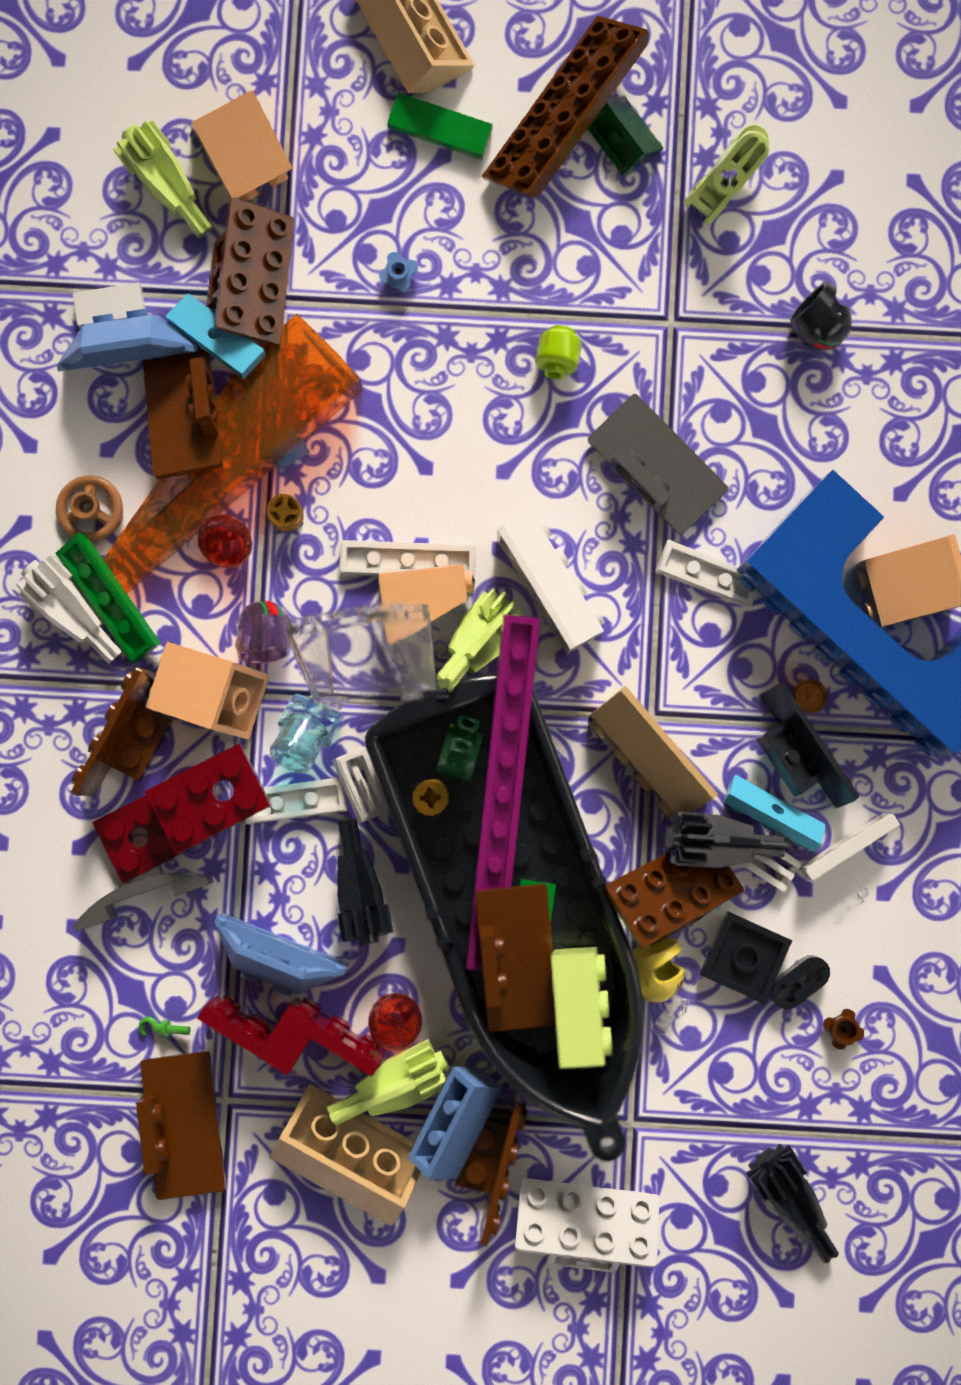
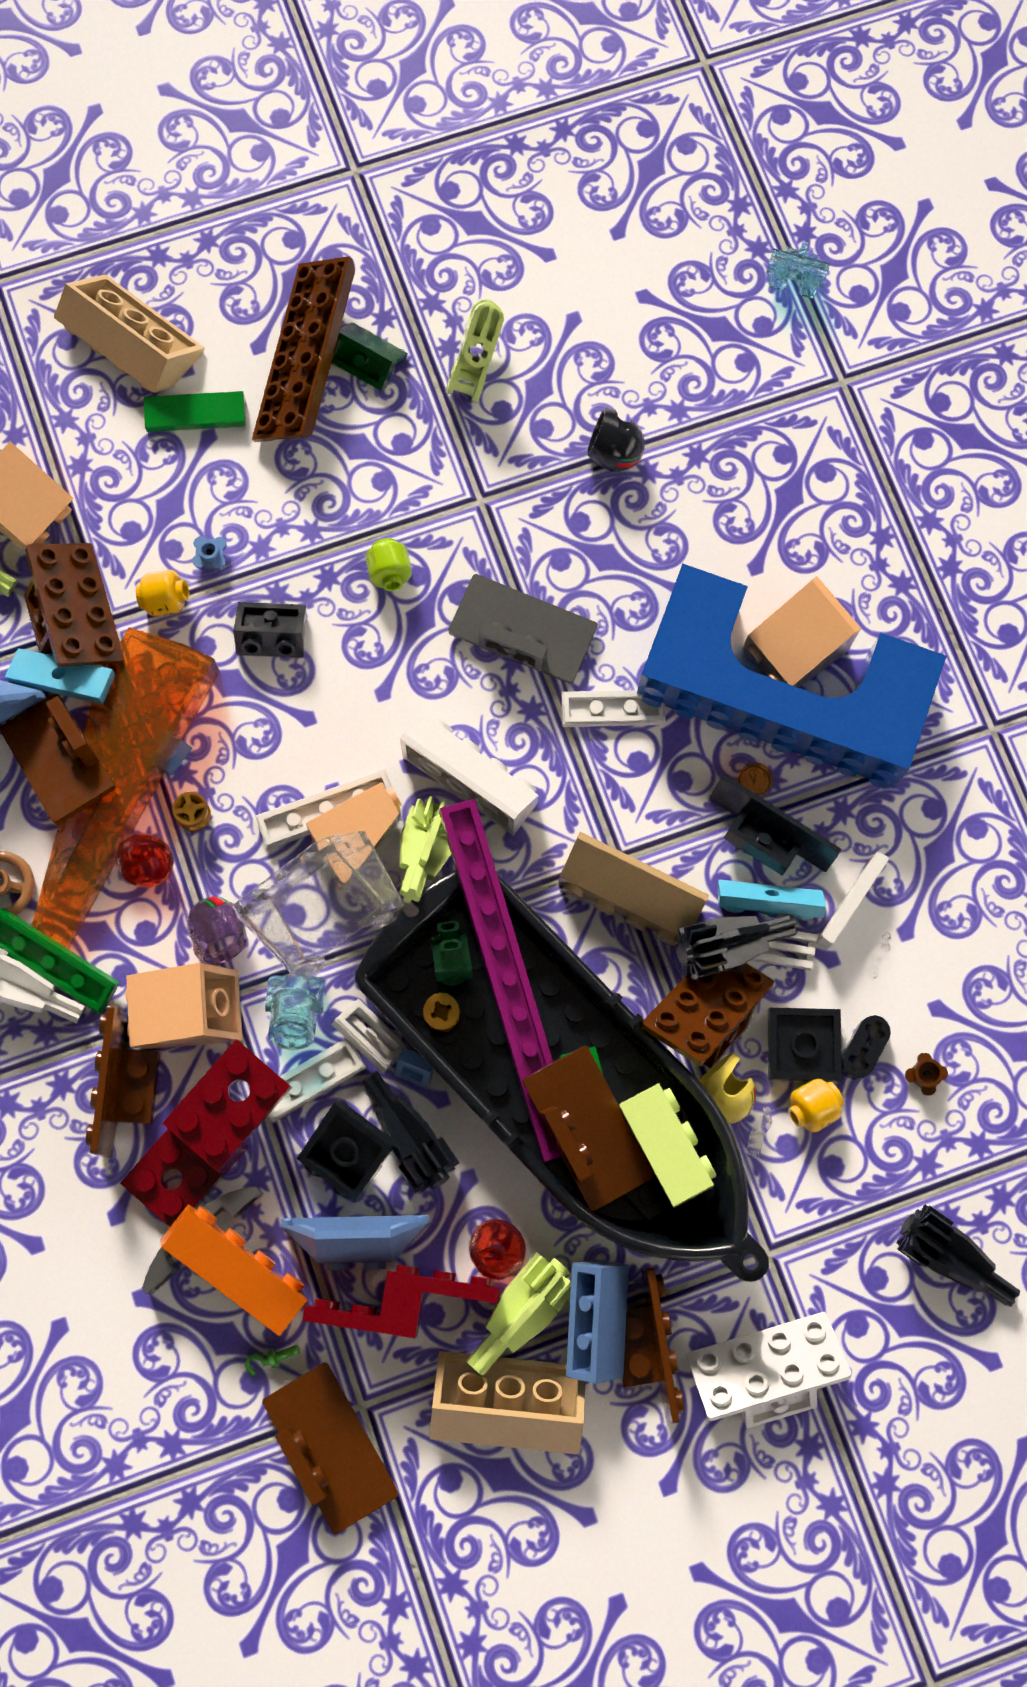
camera: 30 degrees left, 10 degrees down
none -> yellow head [135,570,190,617]
none -> orange brick [160,1204,307,1337]
none -> black bracket [233,602,307,658]
none -> black plate [296,1099,397,1203]
none -> medium blue plate [394,1048,434,1088]
none -> yellow head [788,1079,844,1132]

